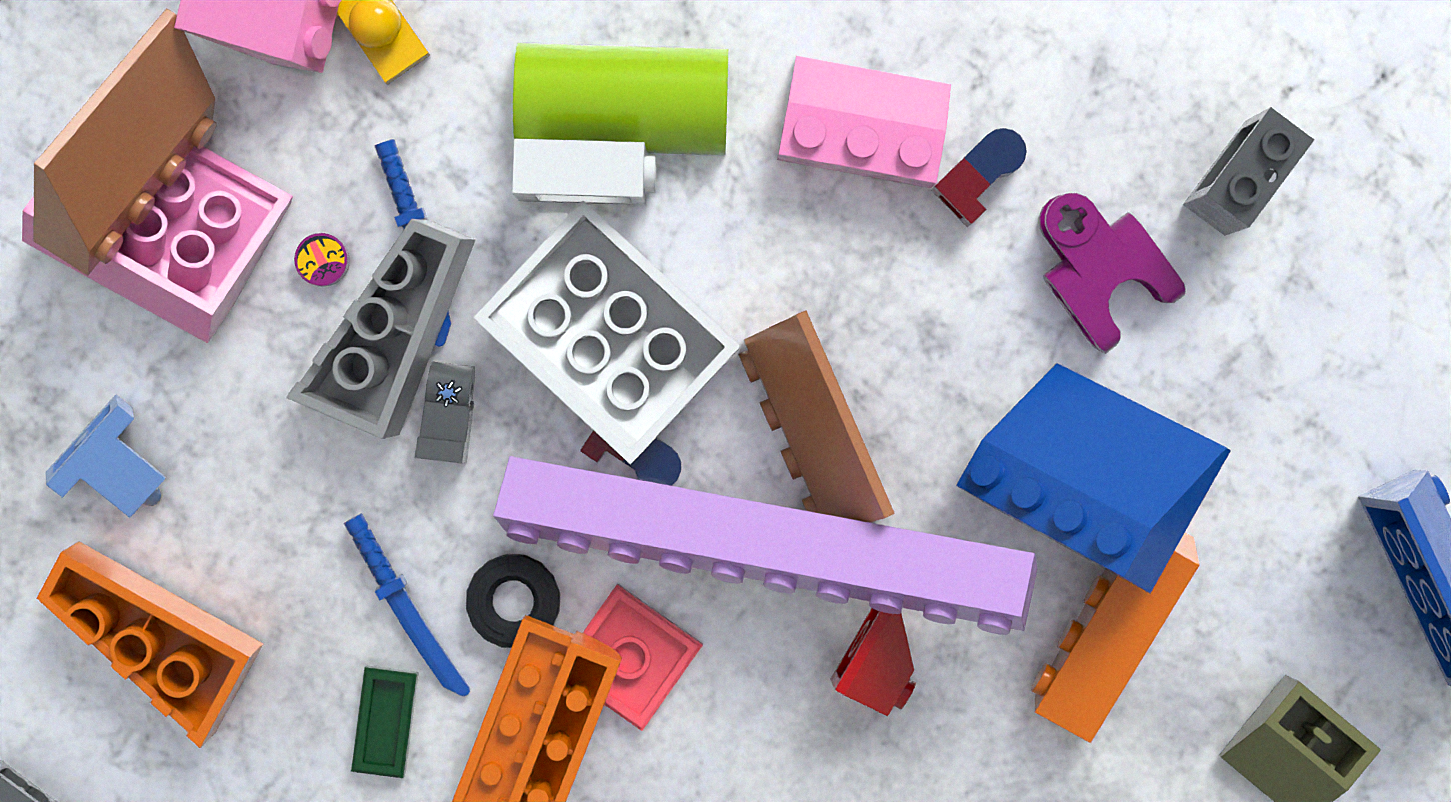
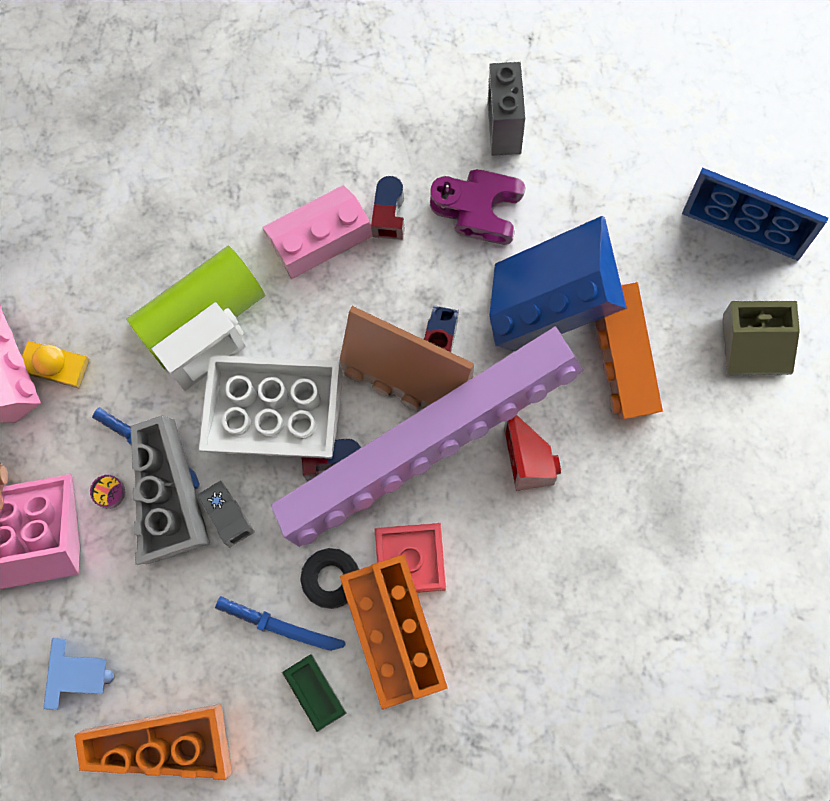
camera: 30 degrees left, 15 degrees down
none -> dark blue leg [424,305,459,353]

